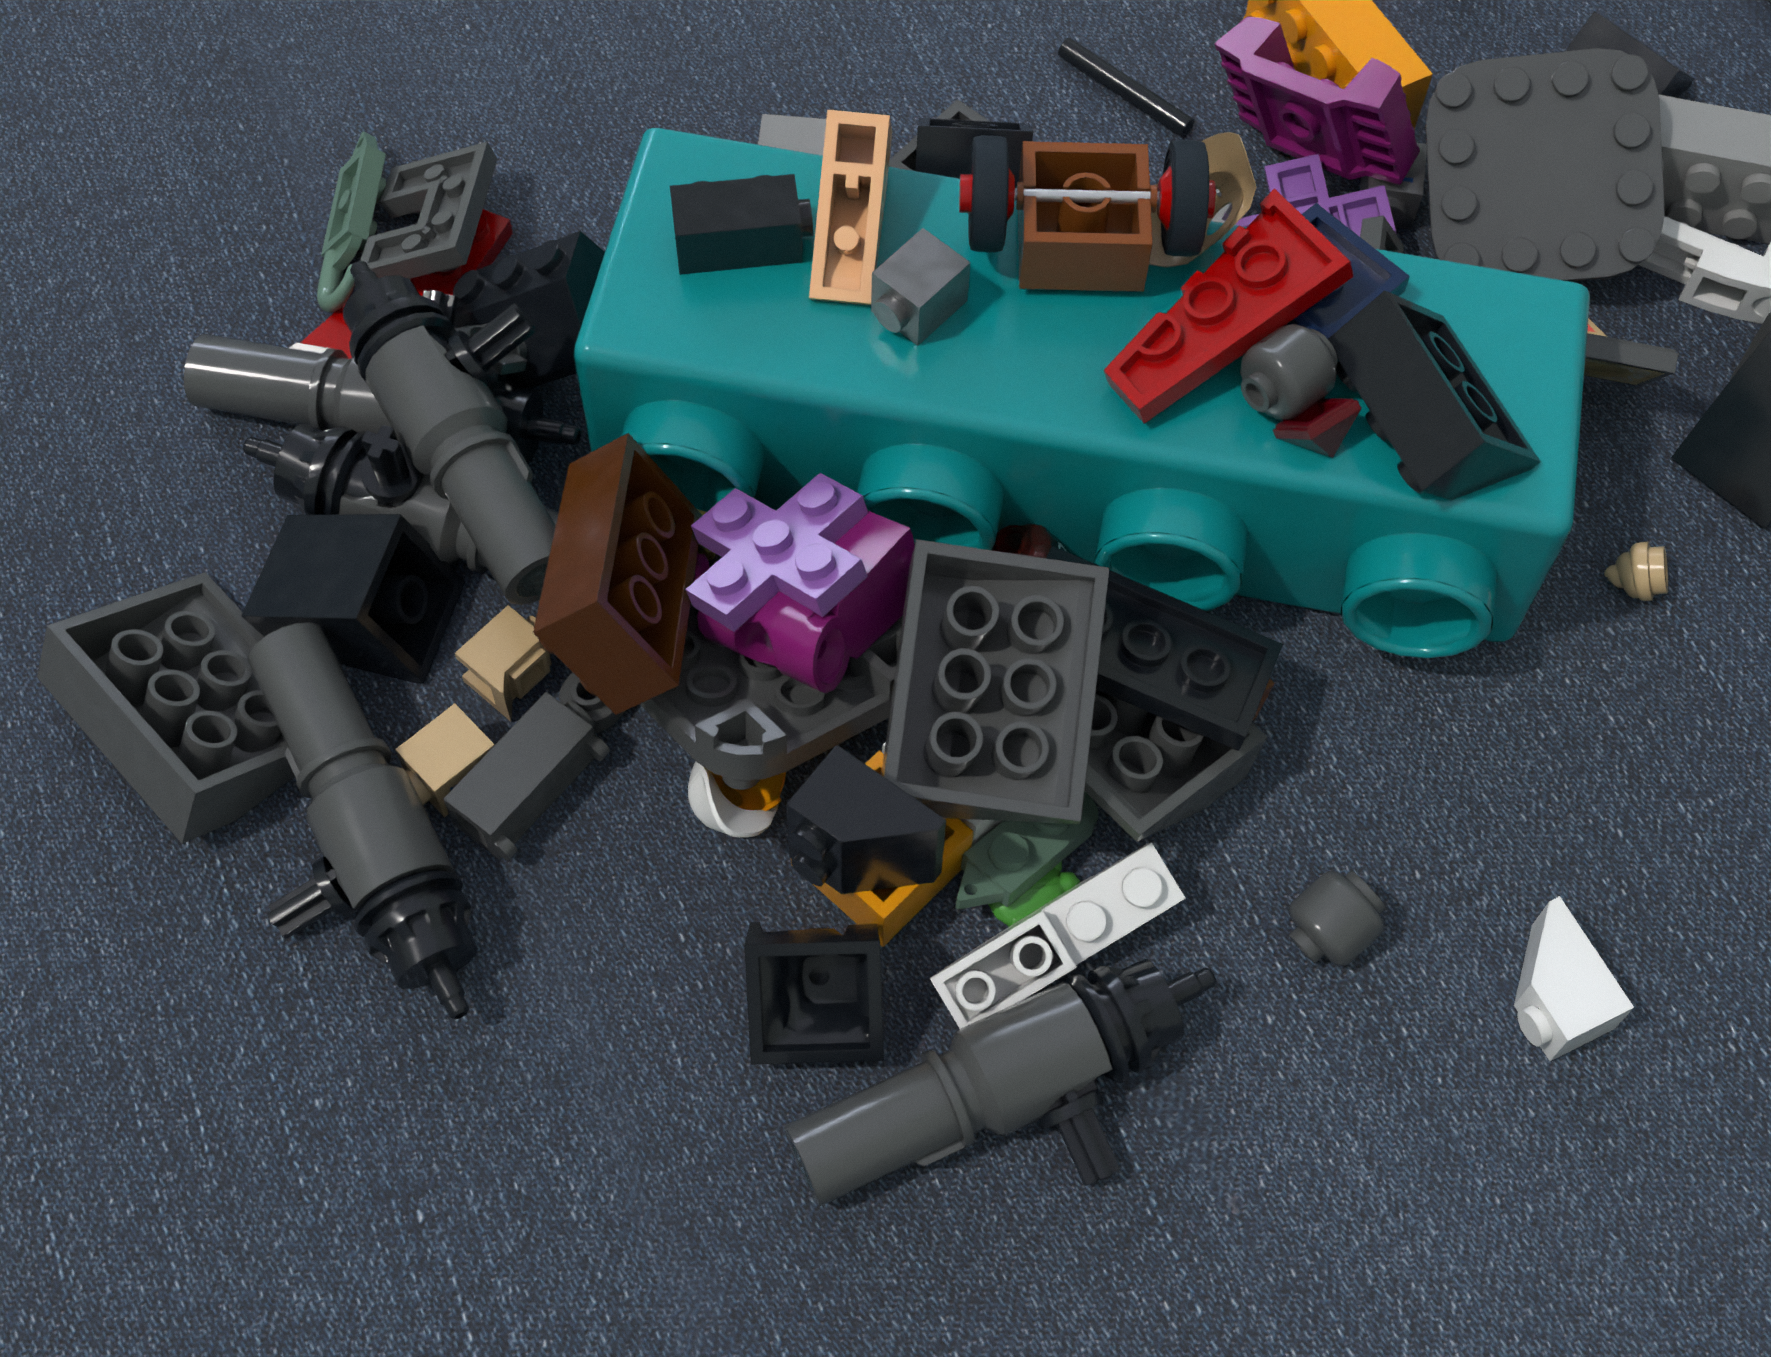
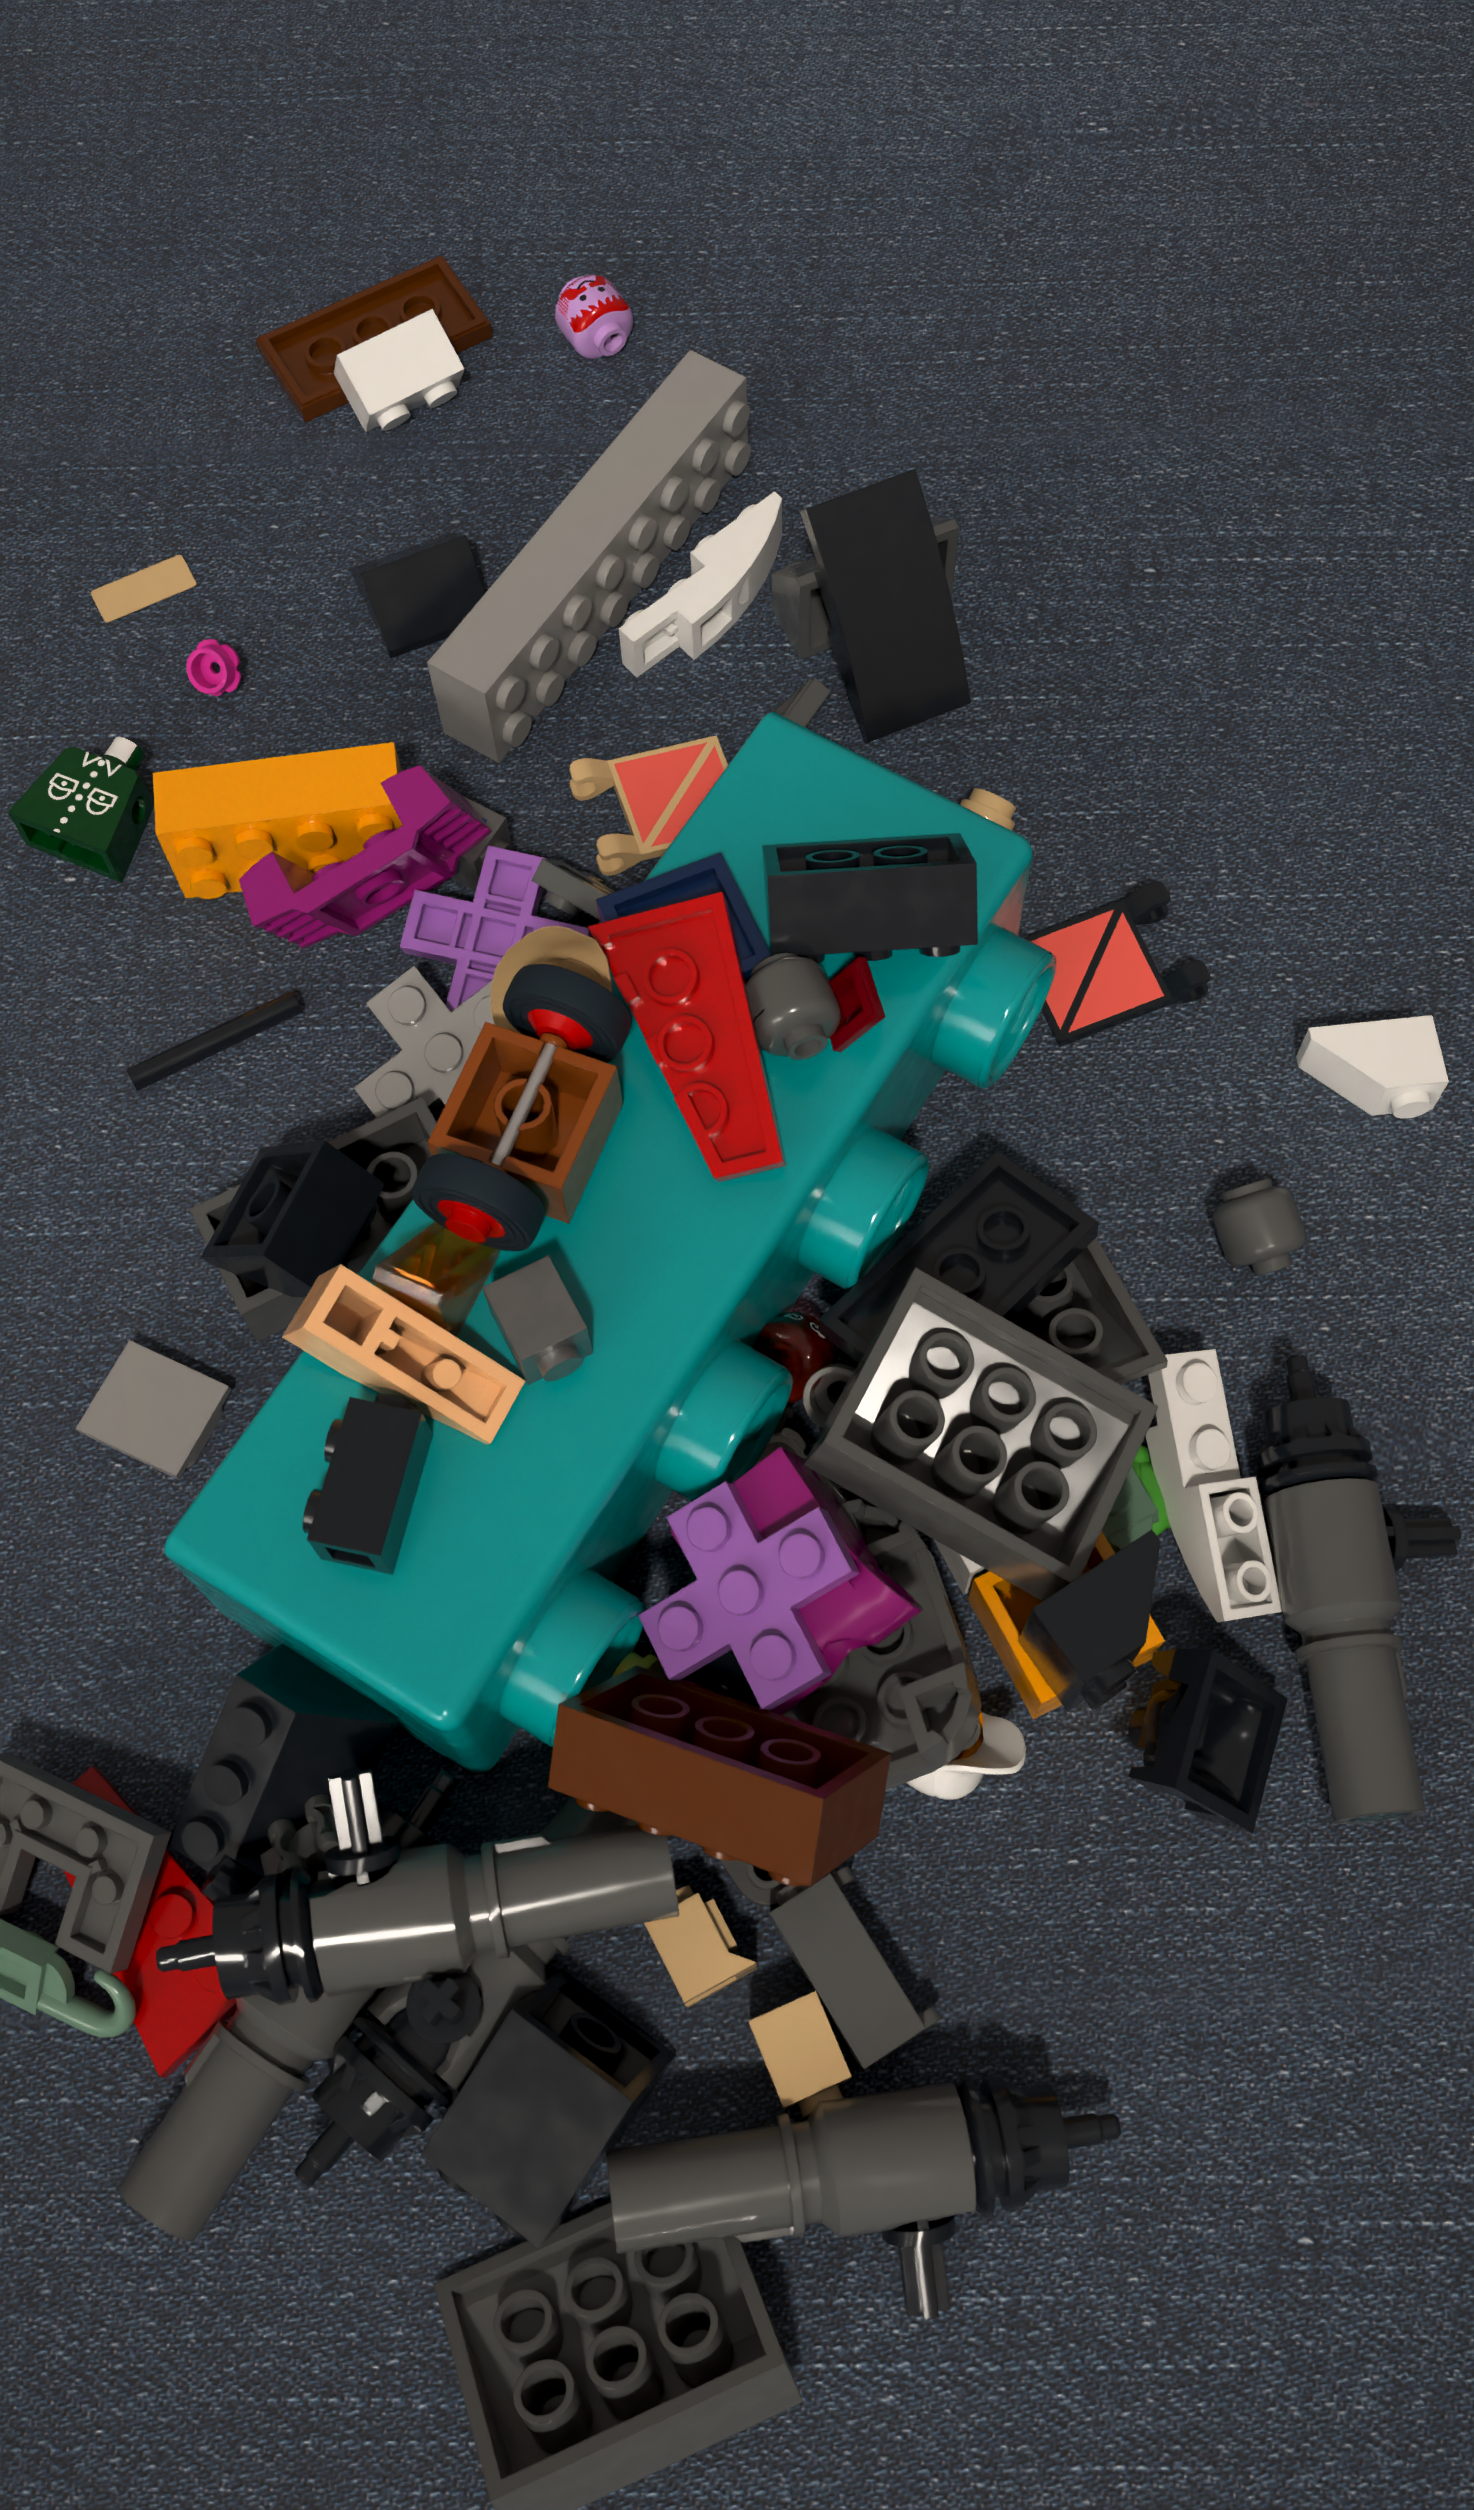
camera: 65 degrees left, 5 degrees up
dark grey plate [1425,48,1665,282] -> none
none -> clear orange slope [372,1222,500,1337]
none -> flag [1024,881,1210,1047]

